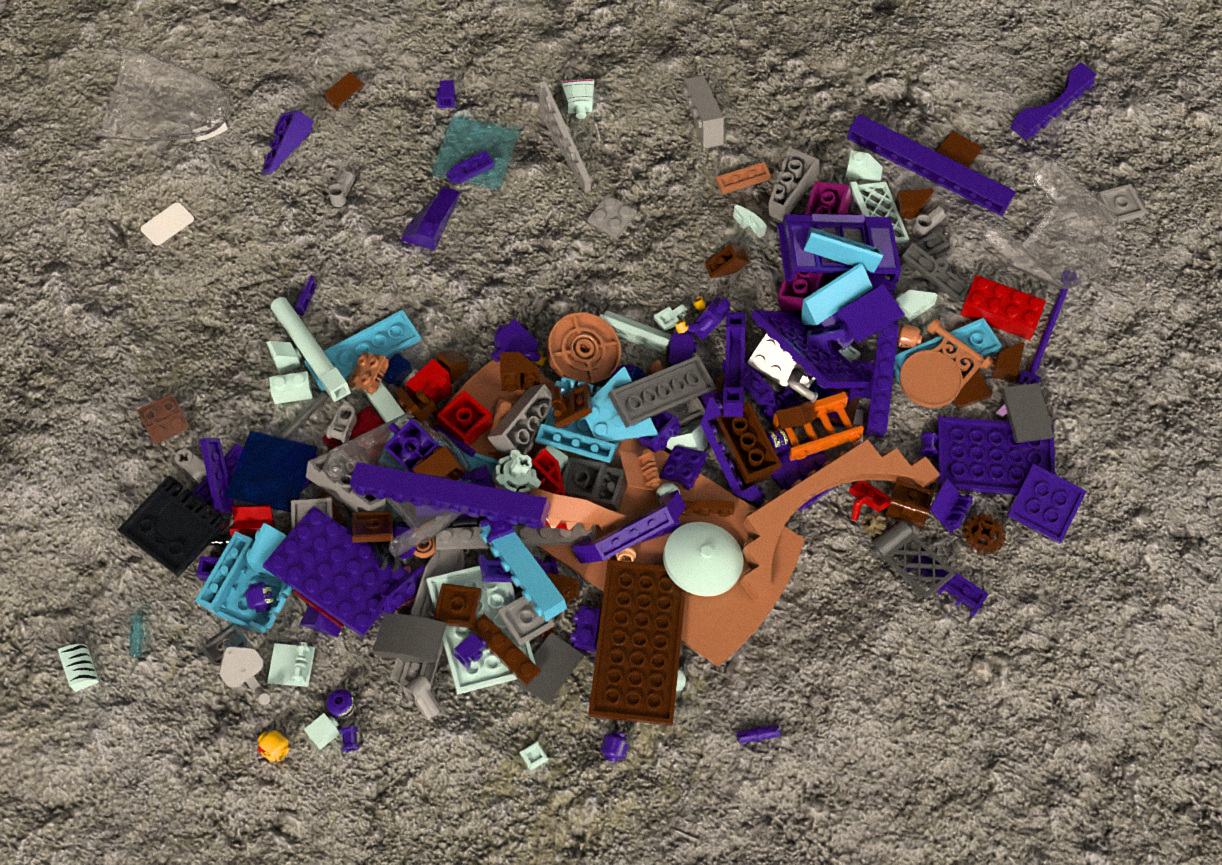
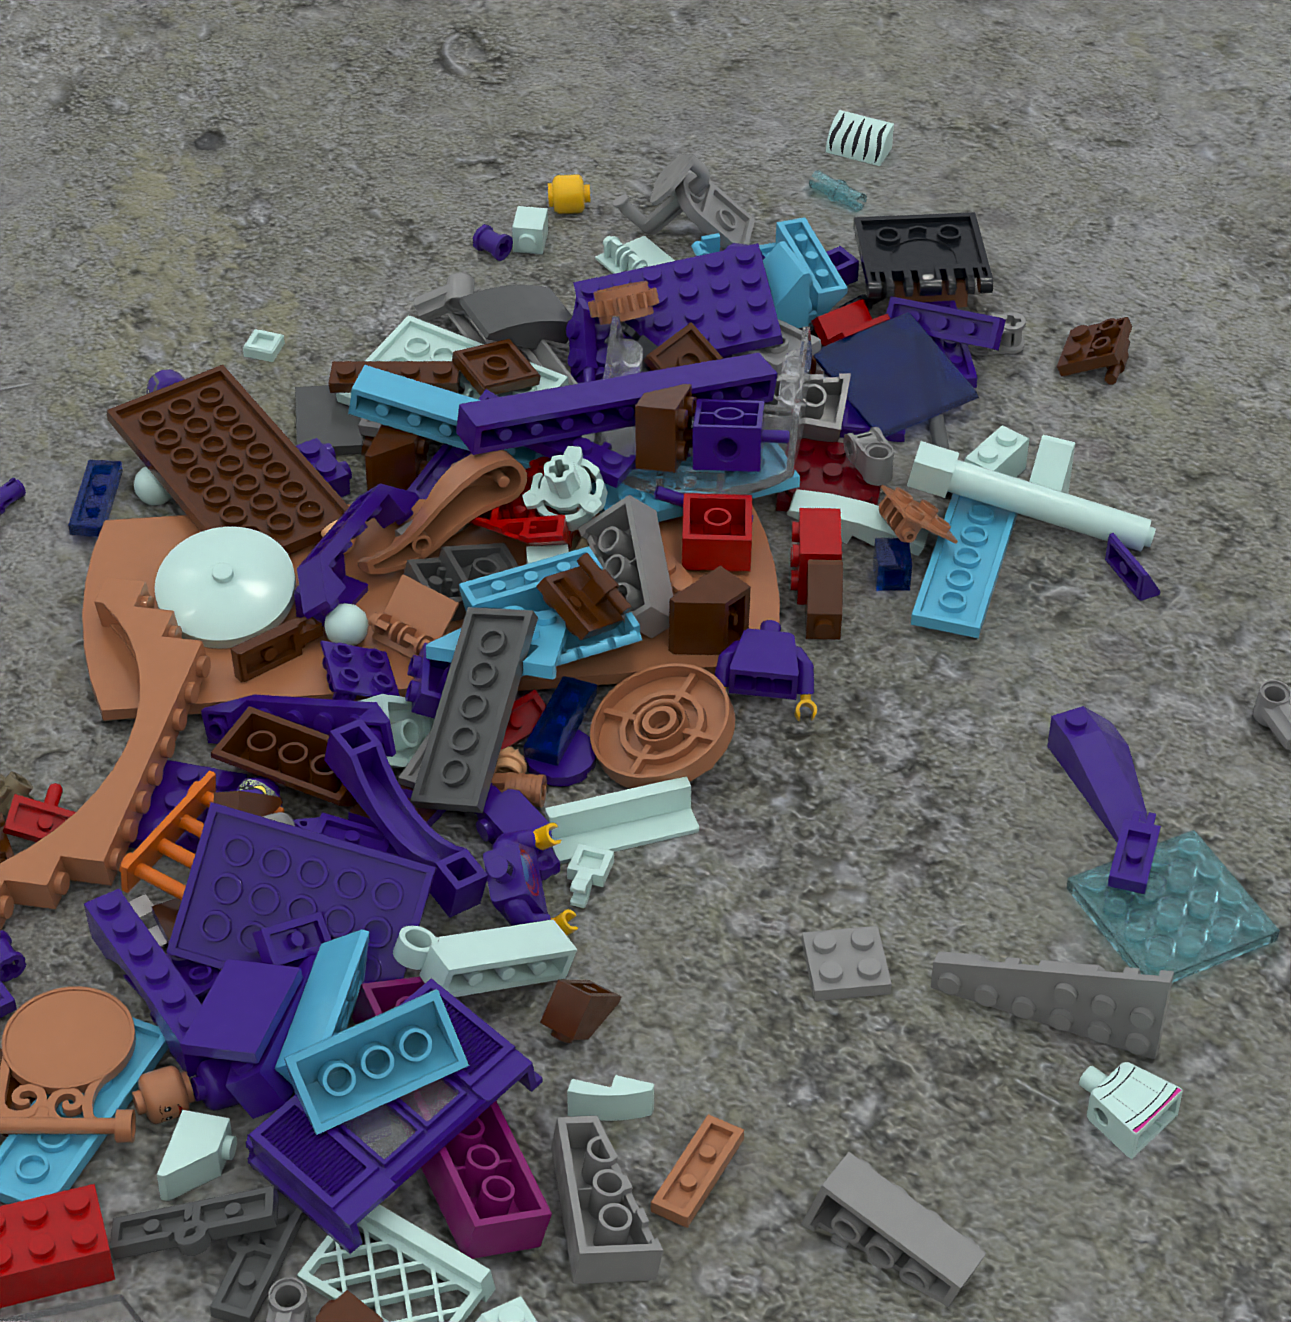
camera: 140 degrees right, 20 degrees down
dark purple head [326,689,355,719] -> none
reddish brown plate [395,386,440,433] -> none
dark purple brick [454,633,487,670] -> none
none -> clear blue plate [68,460,123,537]
none -> light aqua hinge [393,919,577,997]
none -> nougat gear [588,281,659,325]

